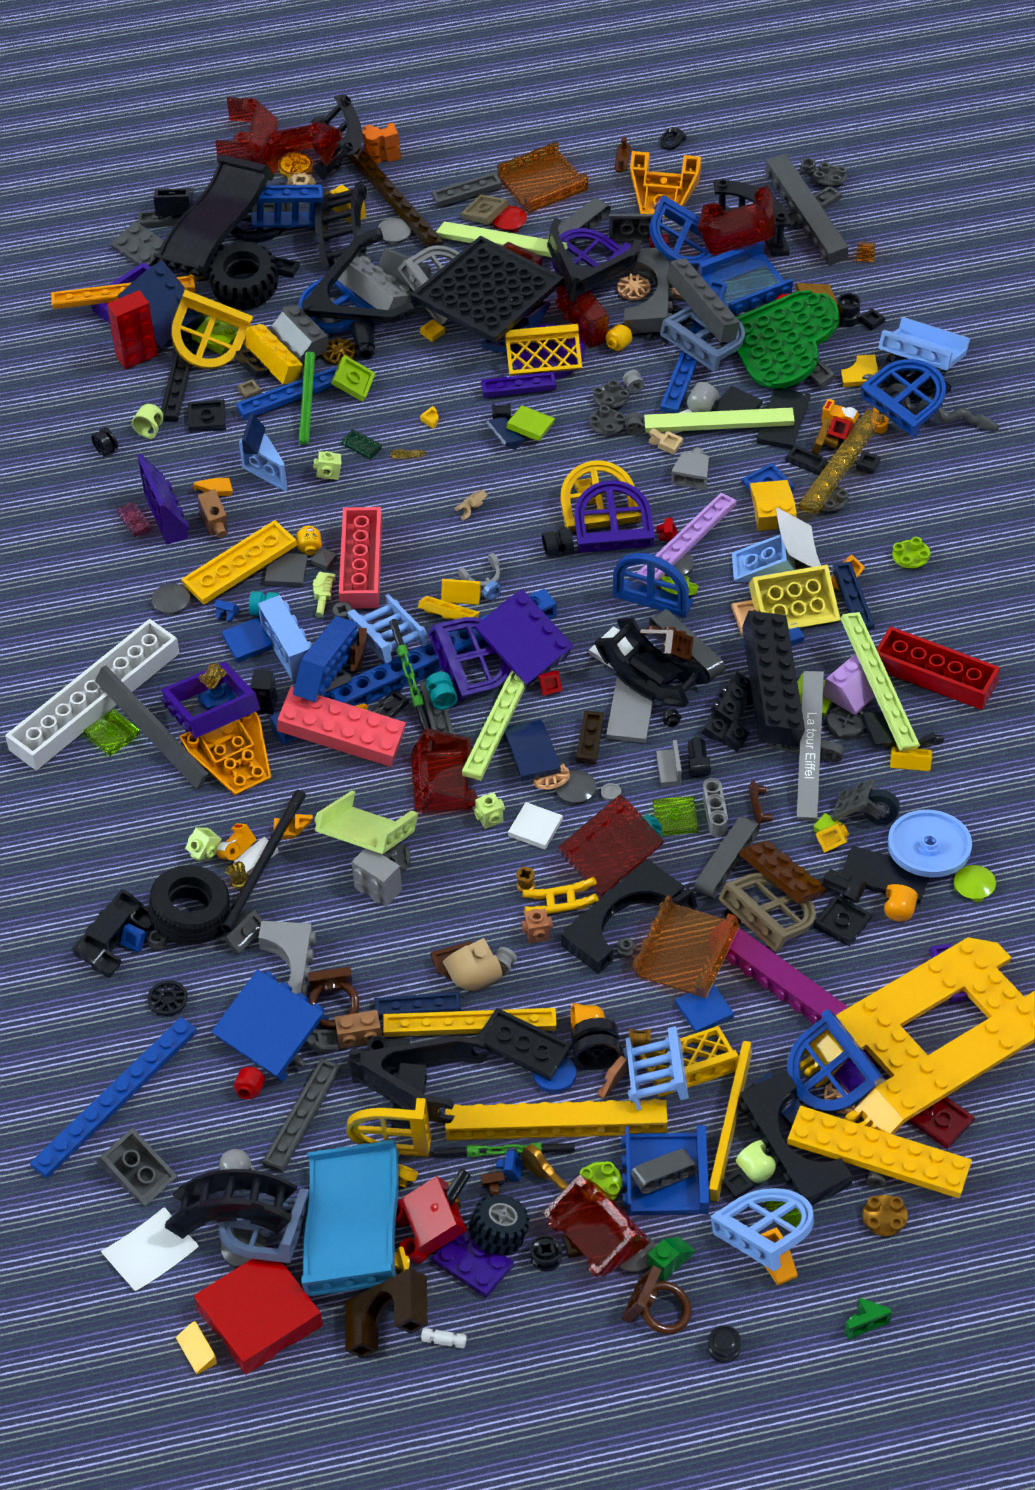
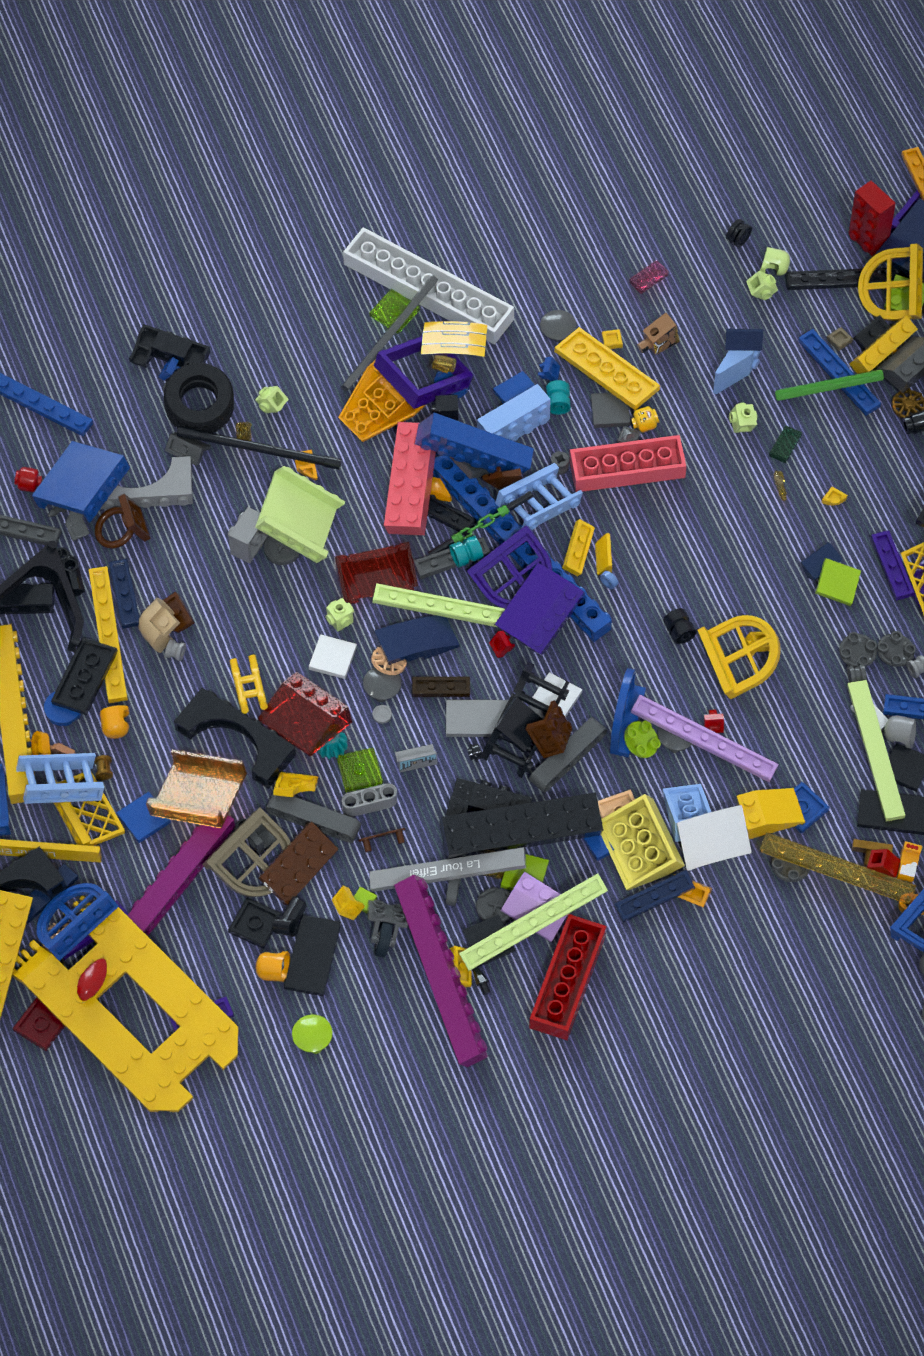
camera: 80 degrees right, 10 degrees up
dark purple slope [137,454,190,545] -> none
black wheel [148,981,188,1017] -> none
black tile [188,400,226,433] -> none
light orange slope [192,478,233,496] -> none
light orange leg [216,823,257,860] -> none
white tile [233,837,279,876] -> none
yellowish green piece [313,572,336,618] -> none
lime plate [331,355,375,402] -> none
medium nougat brick [334,1010,381,1049] -> none
tan plate [454,490,487,520] -> none
light grey piece [458,553,500,590] -> none
black bush [492,403,511,420] -> none
pearl gold bush [516,867,535,893] -> none
nougat brick [521,908,553,944] -> none
black wheel [571,1018,621,1070] -> none
dark purple window [574,480,655,553] -> none
dark grey plate [616,938,637,958] -> none
tan plate [648,428,683,455] -> none
light grey torso [671,448,709,490] -> none
black plate [672,888,698,918] -> none
black piece [688,737,711,776] -> none
black tile [786,445,828,475] -> none
black plate [856,451,881,474] -> none
light blue dish [888,810,972,877] -> none
lime dish [892,537,931,569] -> none
none -> light orange beam [31,731,51,755]
none -> red arm [77,958,107,1001]
none -> yellow tile [273,772,318,797]
none -> magenta brick [394,875,488,1067]
none -> yellow sticker [421,321,487,357]
none -> yellow tile [602,329,623,349]
none -> yellowish green brick [746,271,778,300]

